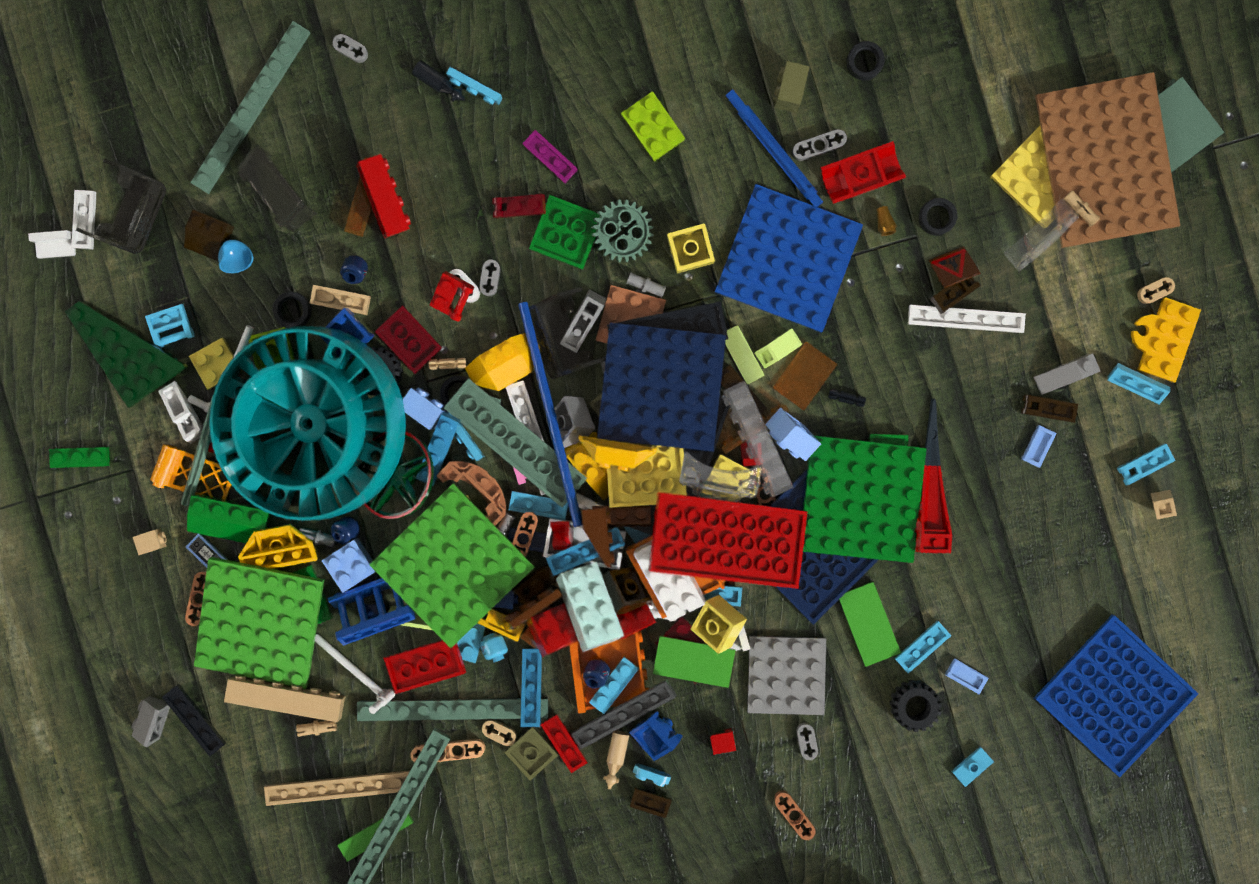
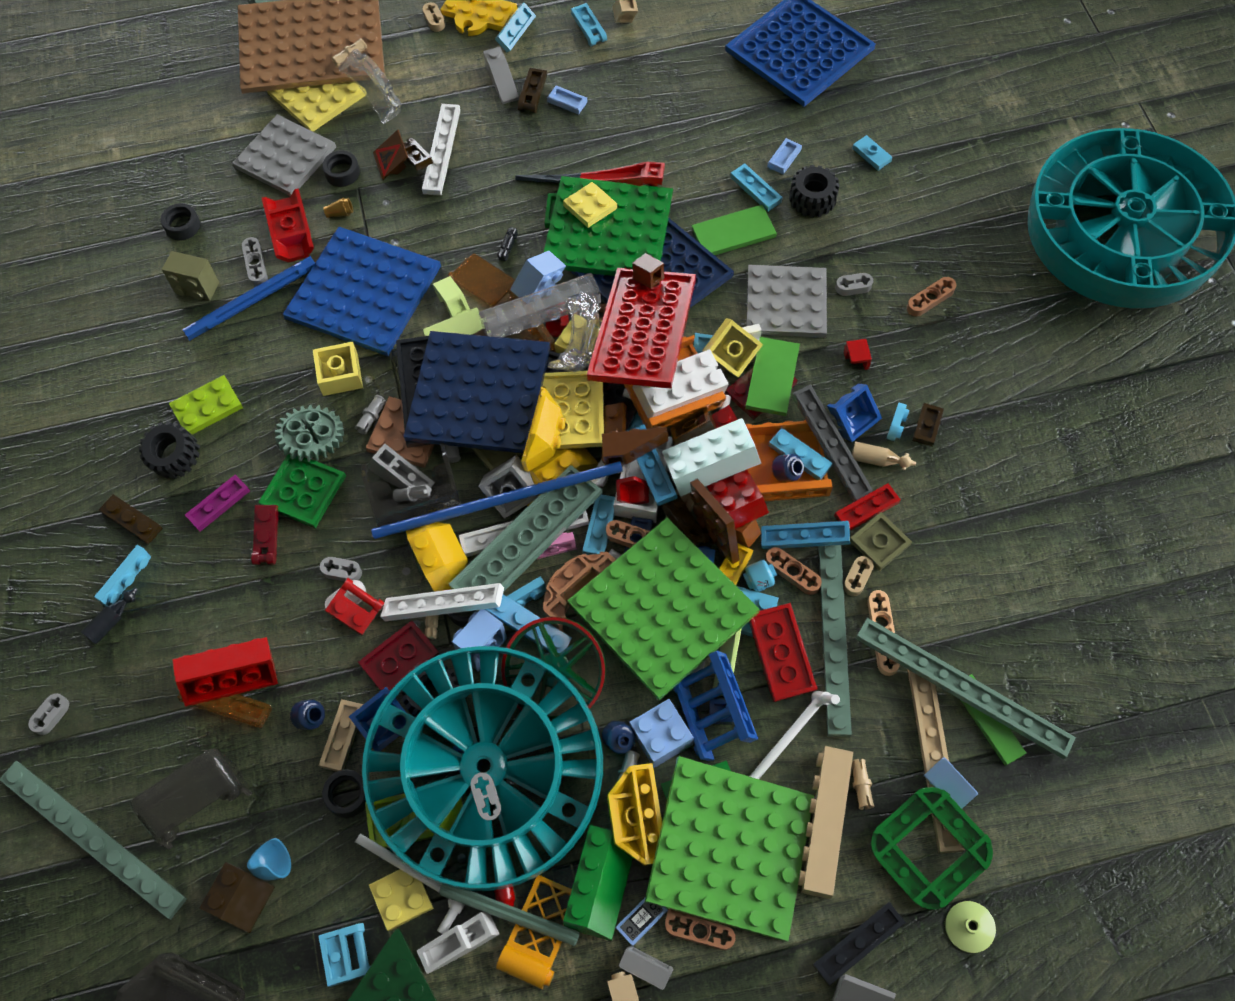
camera: 85 degrees left, 25 degrees down
none -> dark brown plate [99,494,163,545]
none -> black tyre [139,421,200,479]
none -> light grey plate [232,114,336,196]
none -> white plate [380,583,504,621]
none -> light grey axle [393,485,432,502]
none -> light grey beam [470,773,501,820]
none -> light yellow plate [563,182,617,228]
none -> light grey slope [619,945,674,990]
none -> reddish brown brick [632,253,664,288]
none -> nougat beam [765,547,822,595]
none -> green plate [871,787,993,910]
none -> light blue slope [924,757,978,809]
none -> yellowish green dish [945,901,996,953]

